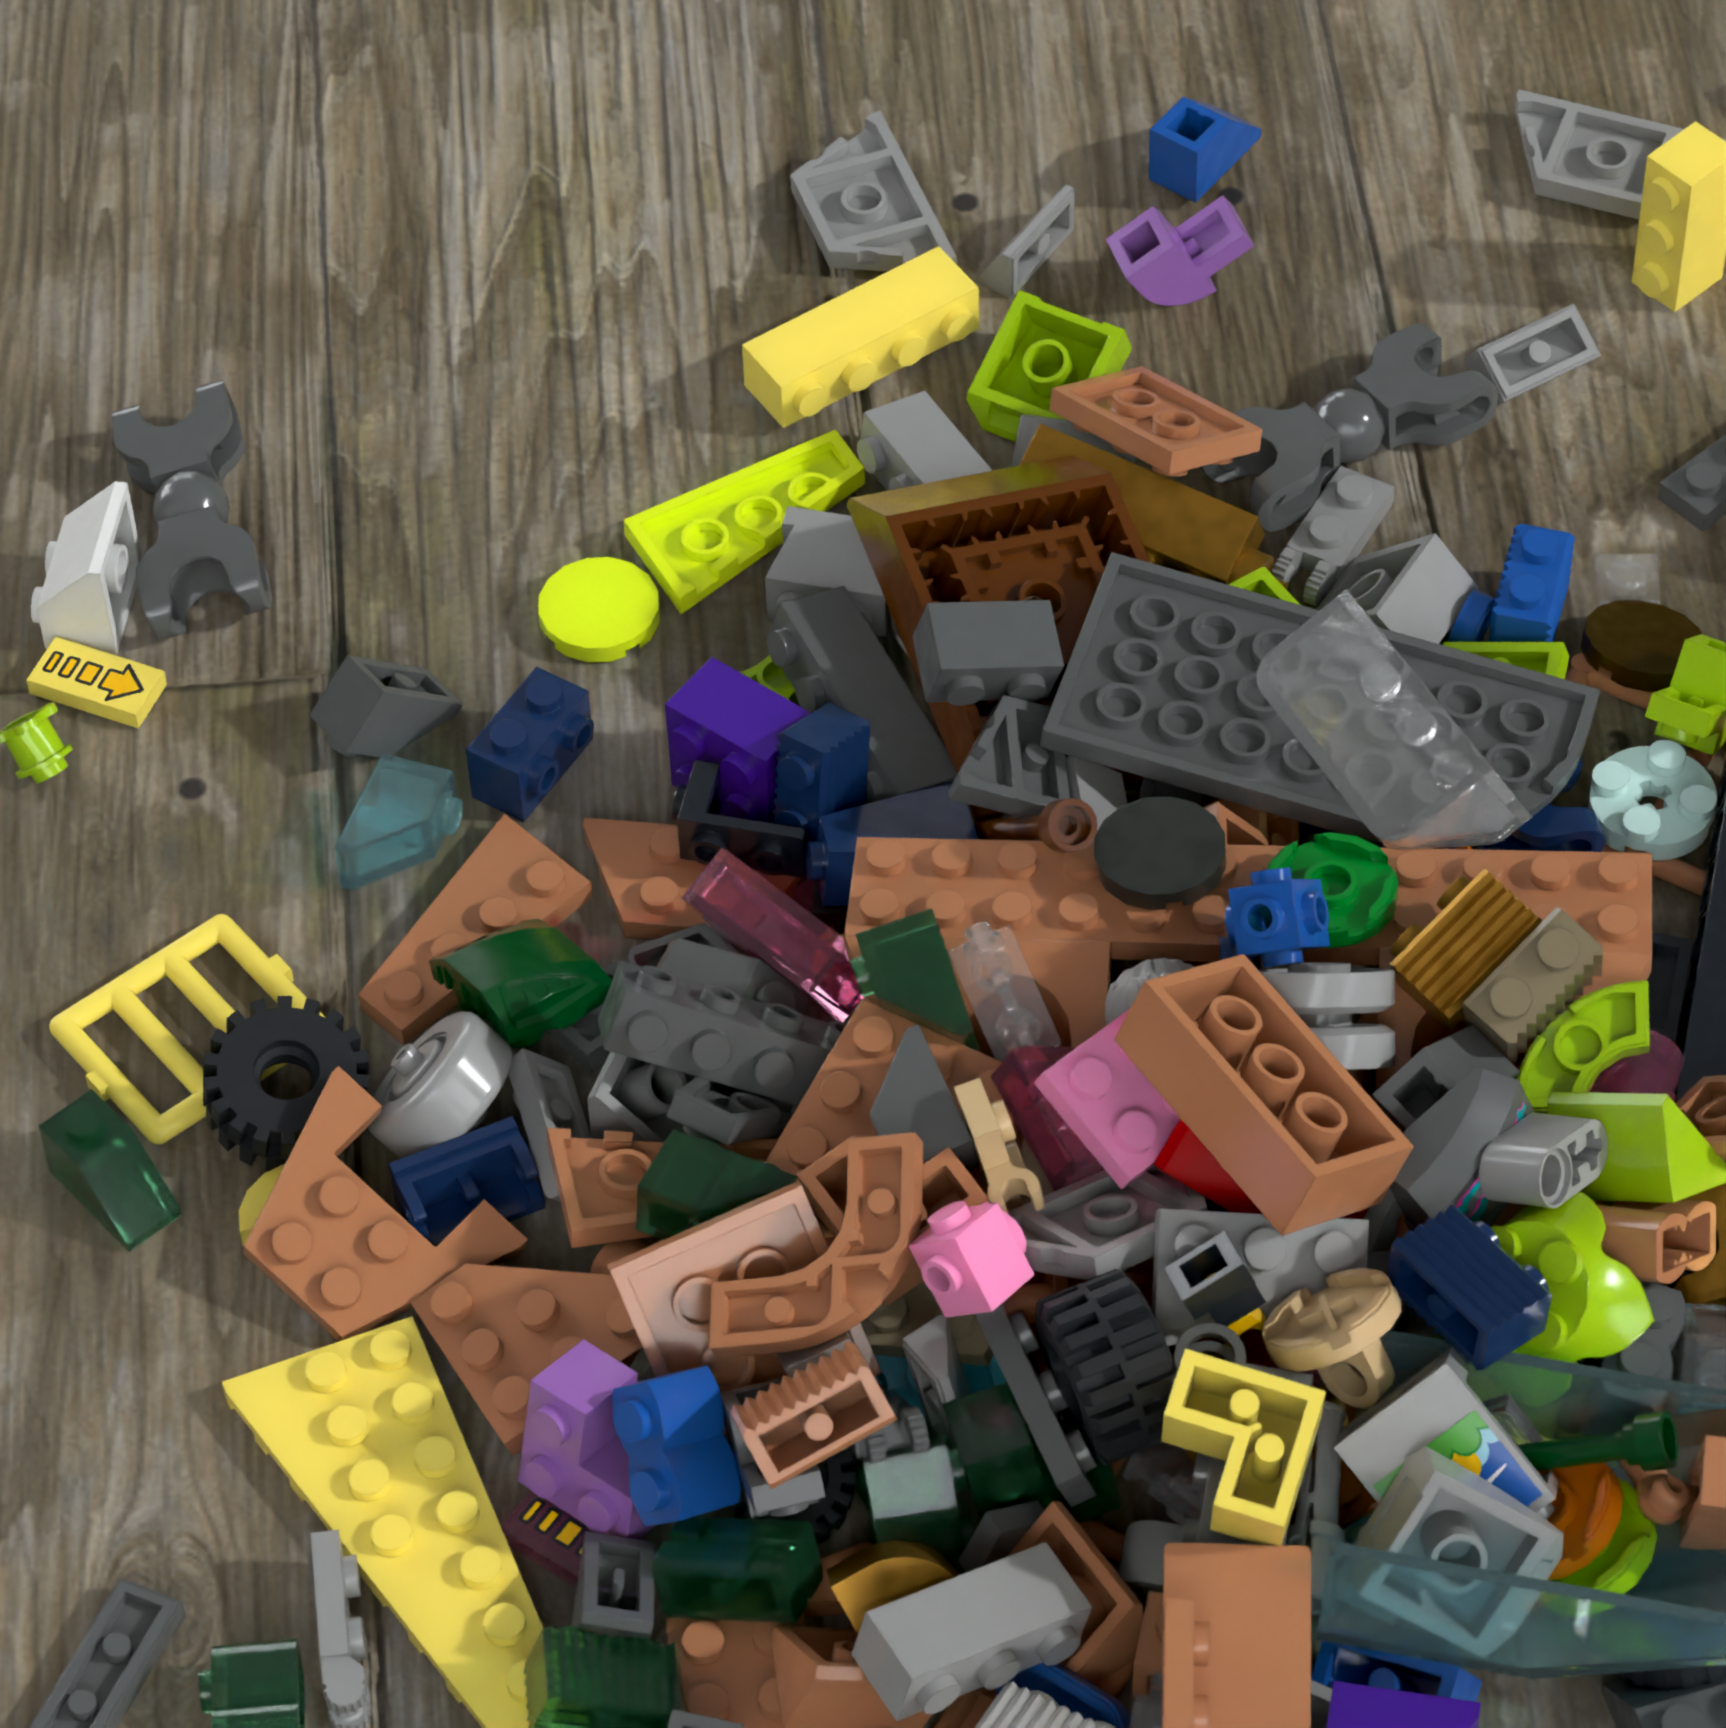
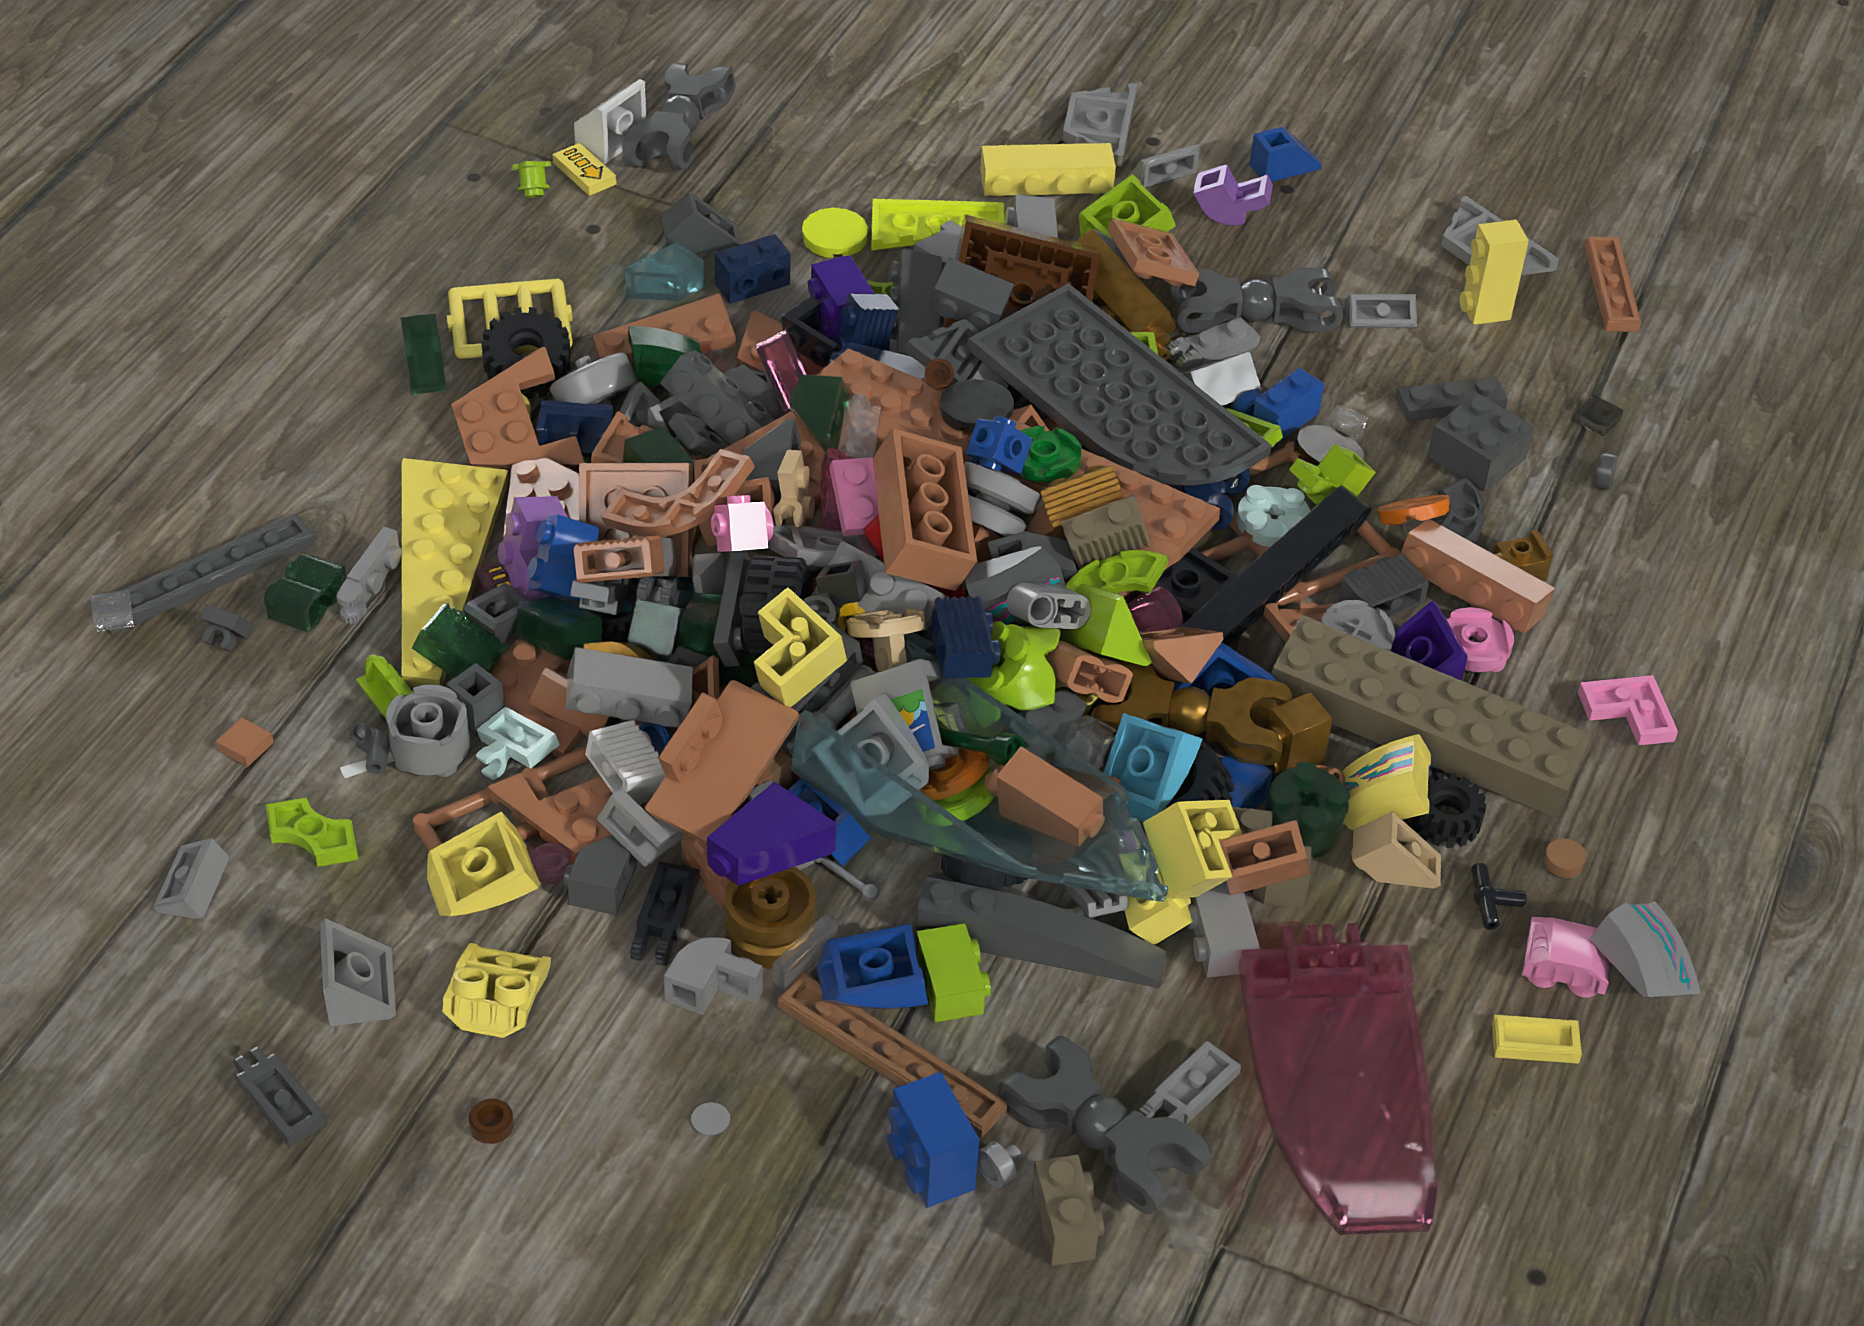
camera: 25 degrees right, 5 degrees down
clear windscreen [1257,589,1532,850] -> none

